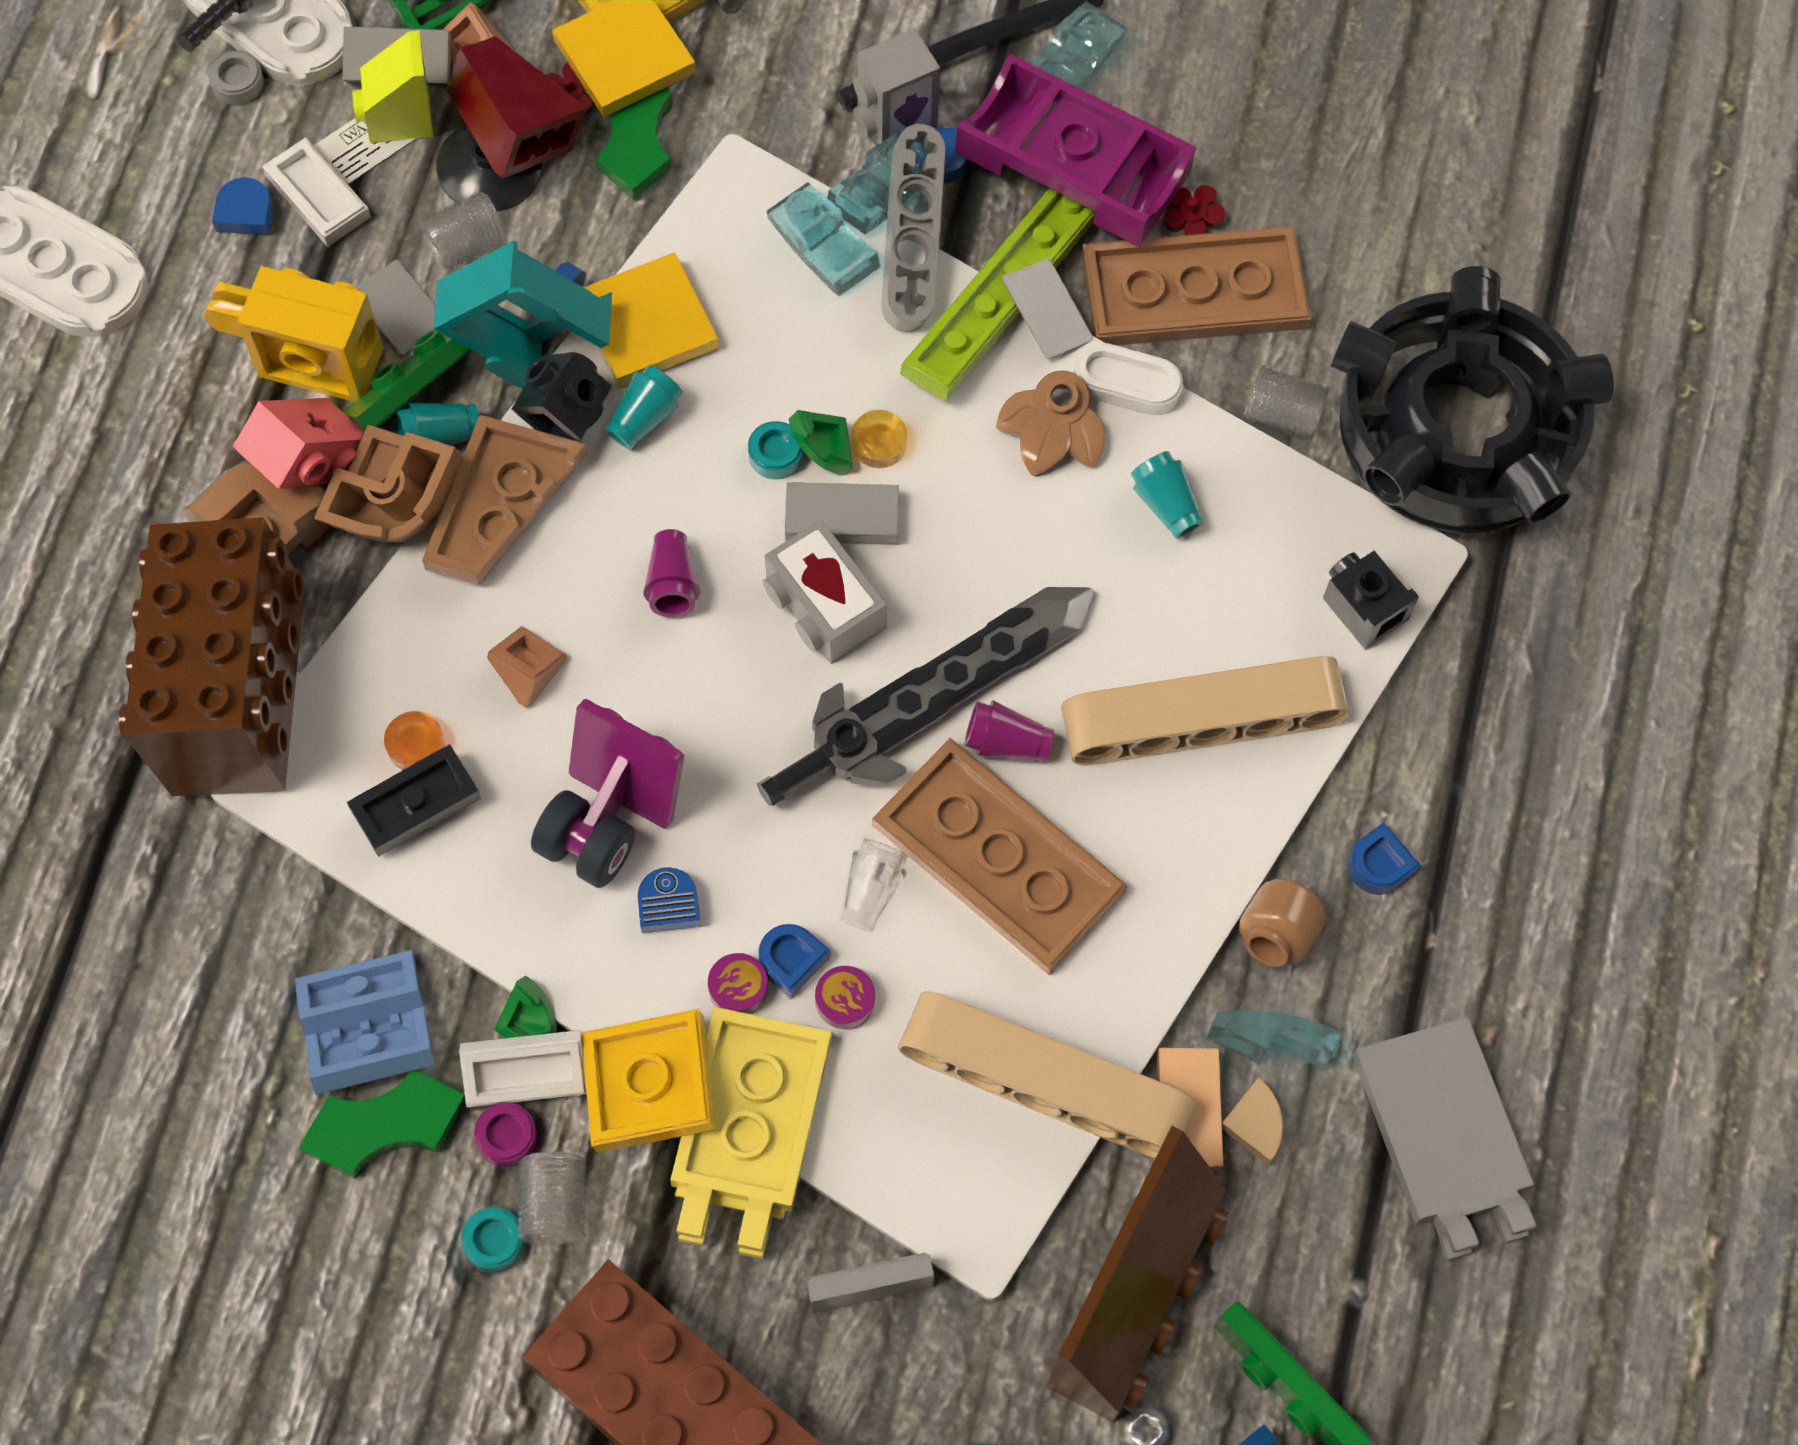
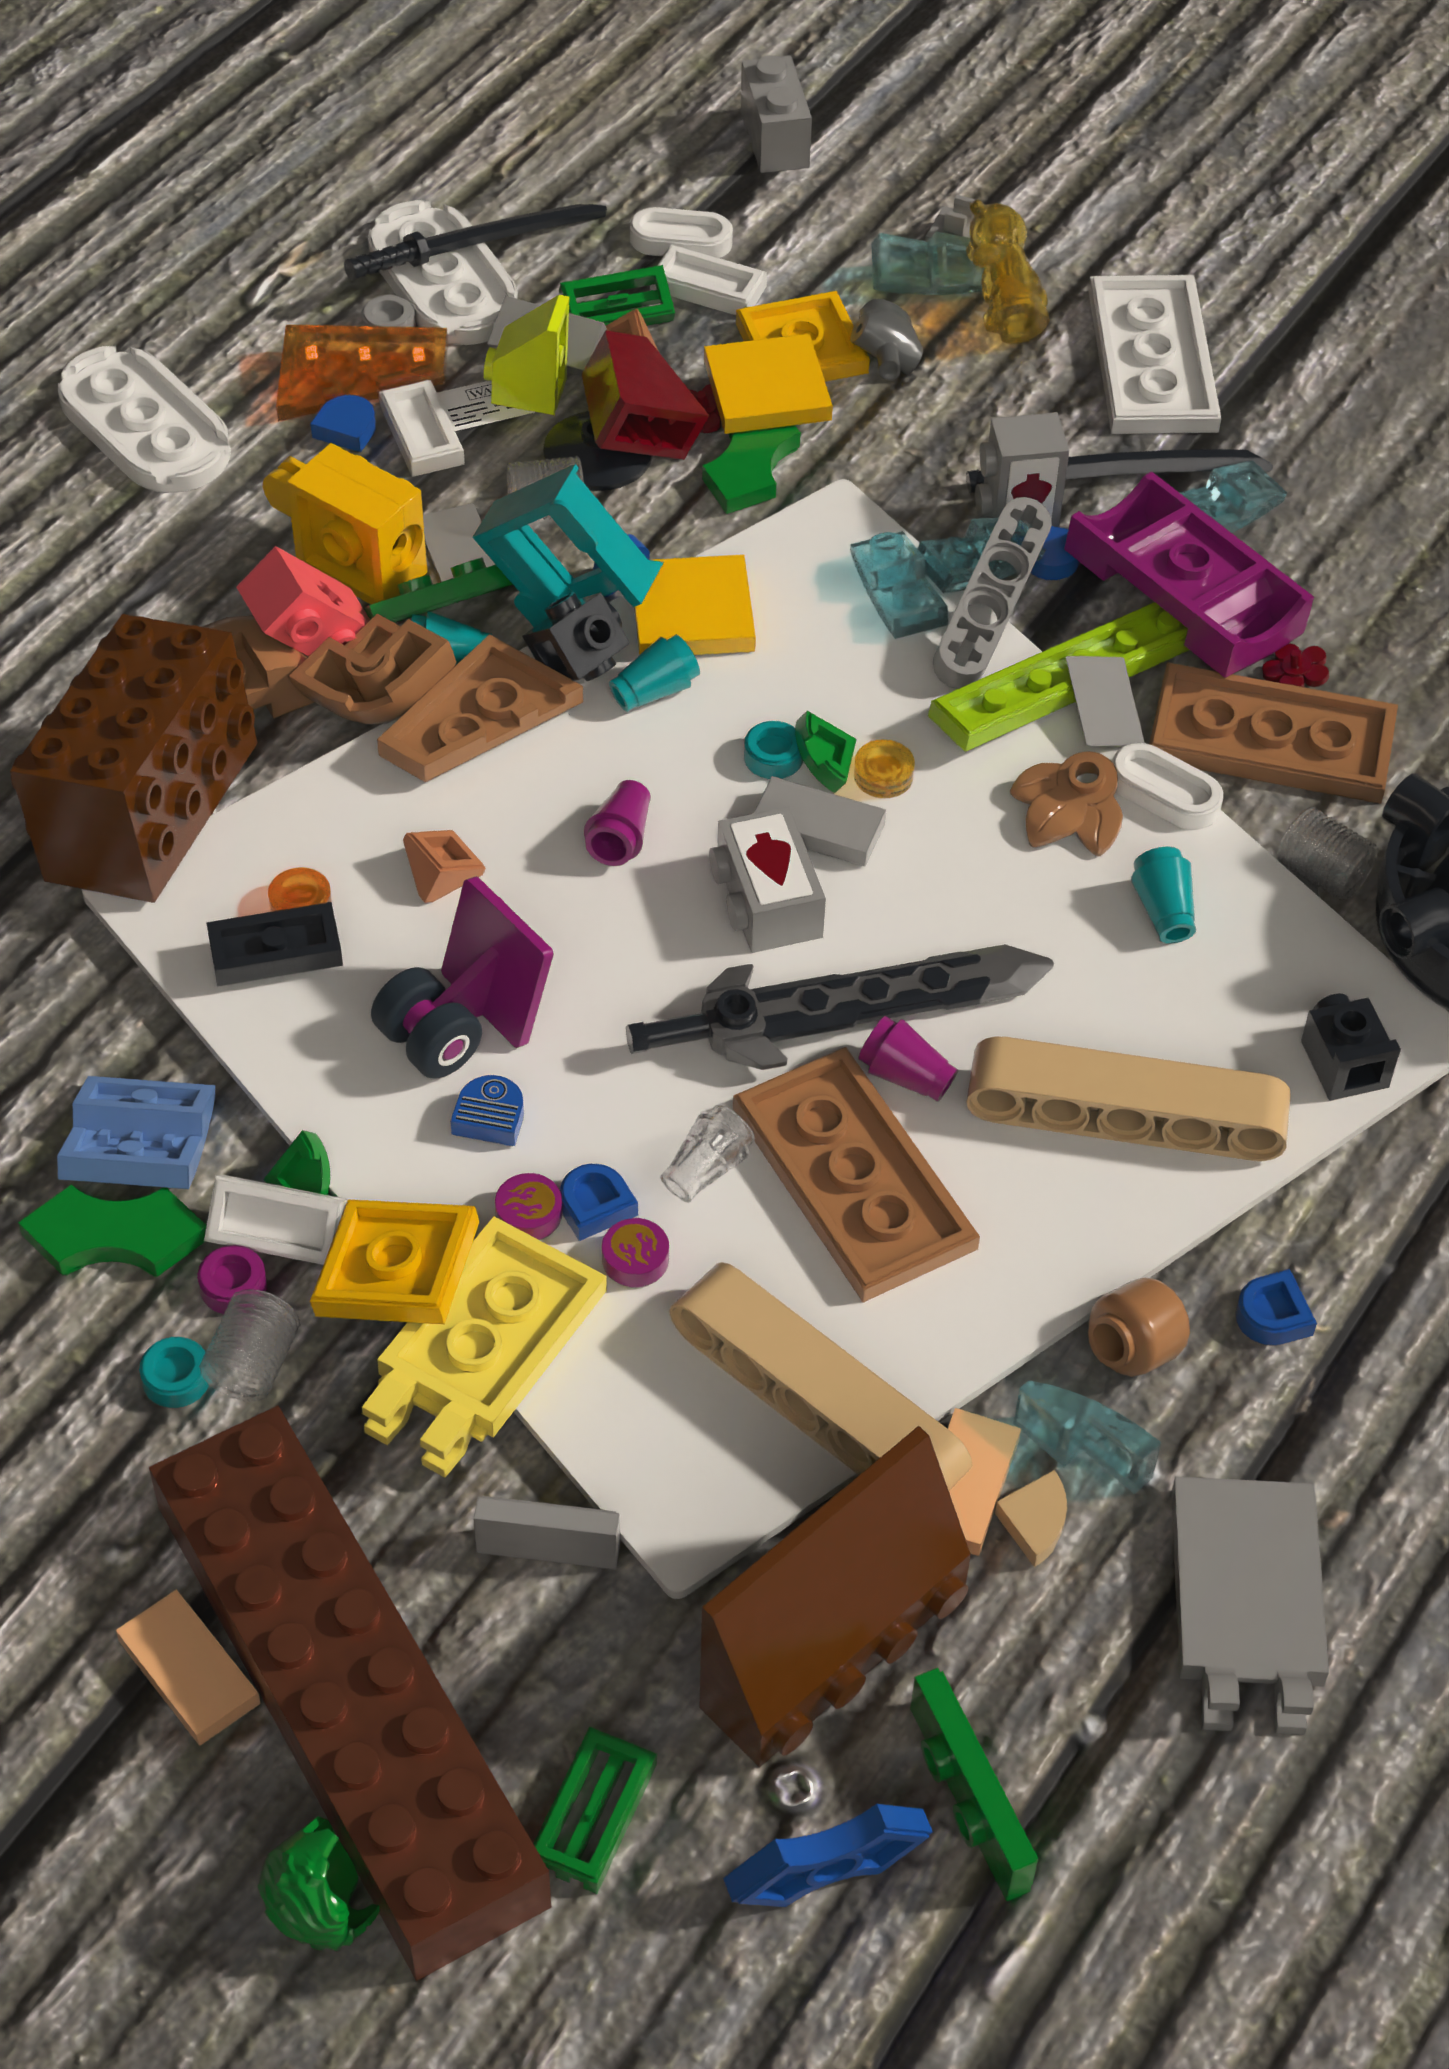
camera: 20 degrees right, 15 degrees down
none -> clear orange wing [276,325,448,422]

